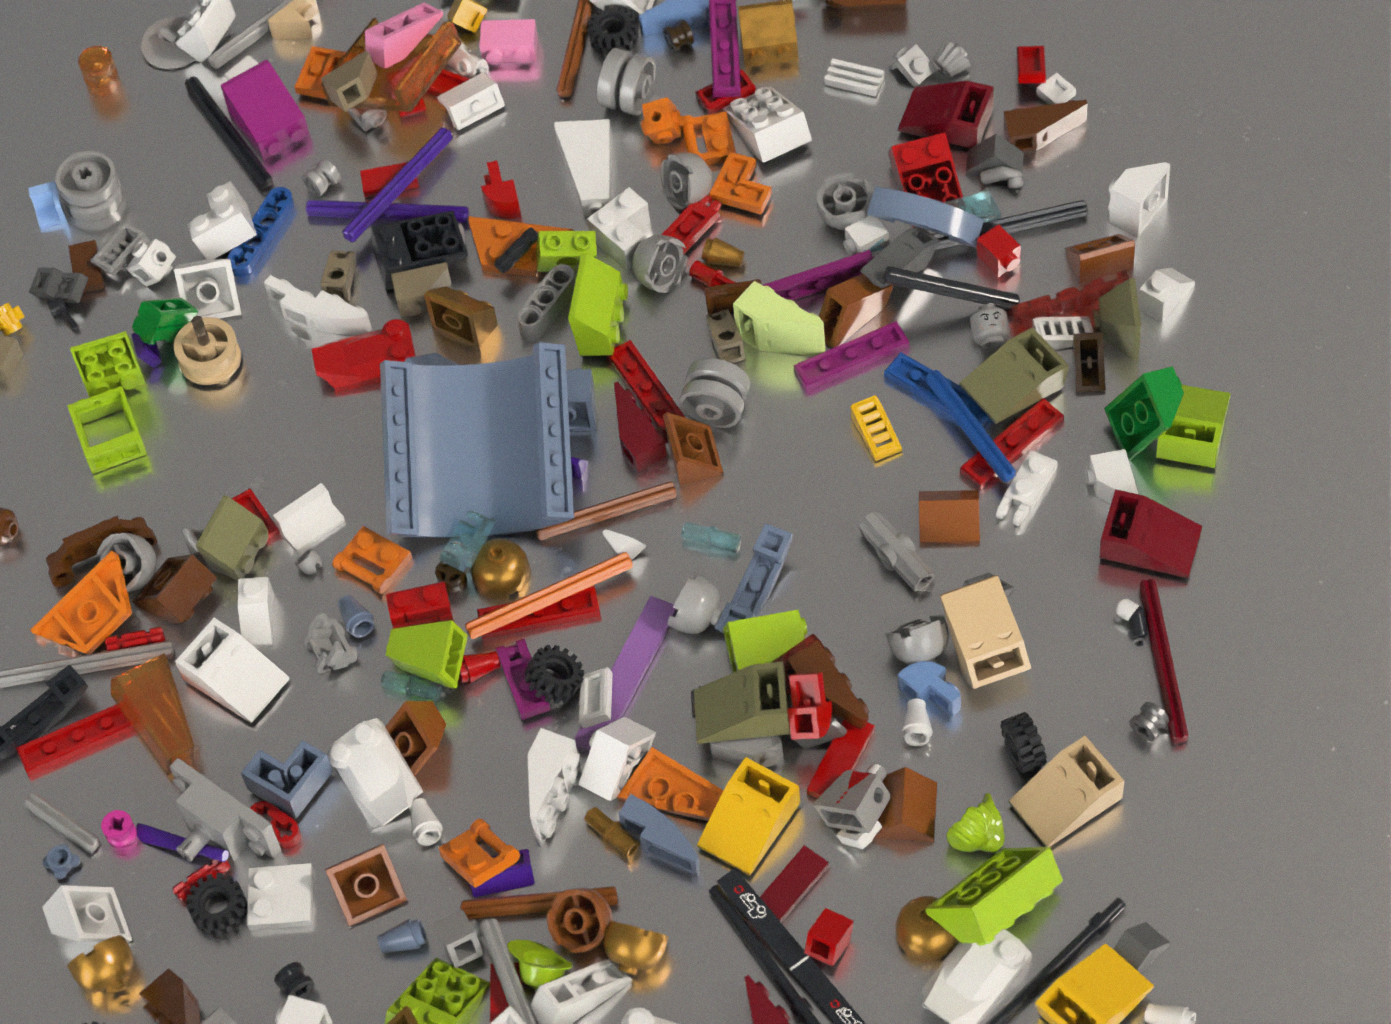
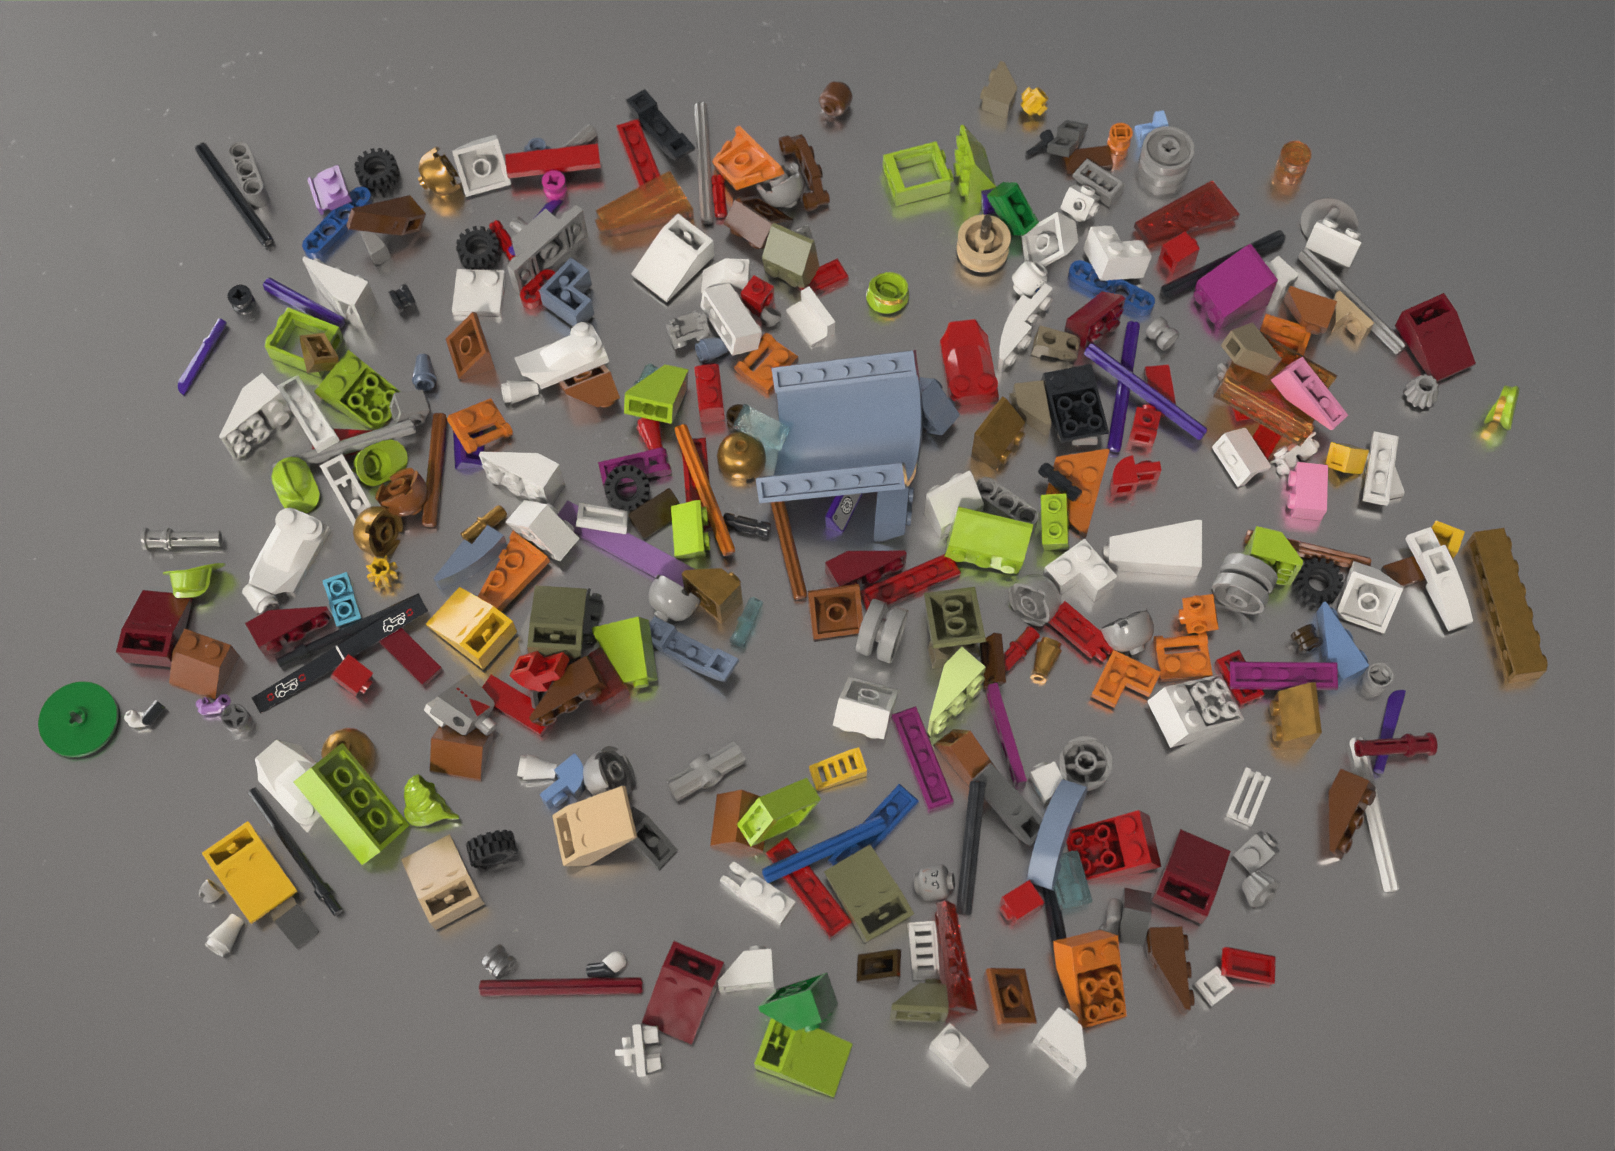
camera: 90 degrees right, 10 degrees up
white slope [603,529,646,560] -> none
none -> medium azure slope [322,572,362,627]
none -> yellow gear [366,556,399,588]
none -> red tile [505,144,601,178]
none -> white hips [615,1023,662,1077]
none -> dark brown slope [629,488,680,540]
none -> lime slope [671,500,710,559]
none -> pearl gold slope [682,568,743,624]
none -> white brick [700,283,762,356]
none -> black axle [723,513,771,537]
none -> lime window [737,778,821,846]
none -> red brick [741,275,775,317]
none -> white slope [833,677,898,739]
none -> lime piece [866,272,909,314]
none -> white slope [924,470,984,538]
none -> olive slope [924,587,986,649]
none -> white head [1012,260,1048,296]
none -> orange slope [1053,930,1127,1029]
none -> dark red slope [1064,291,1126,350]
none -> orange wheel [1107,123,1133,156]
none -> red brick [1128,405,1161,447]
none -> clear red wing [1134,180,1240,245]
none -> red brick [1159,231,1200,274]
none -> lime slope [1245,526,1303,585]
none -> dark orange slope [1283,286,1337,335]

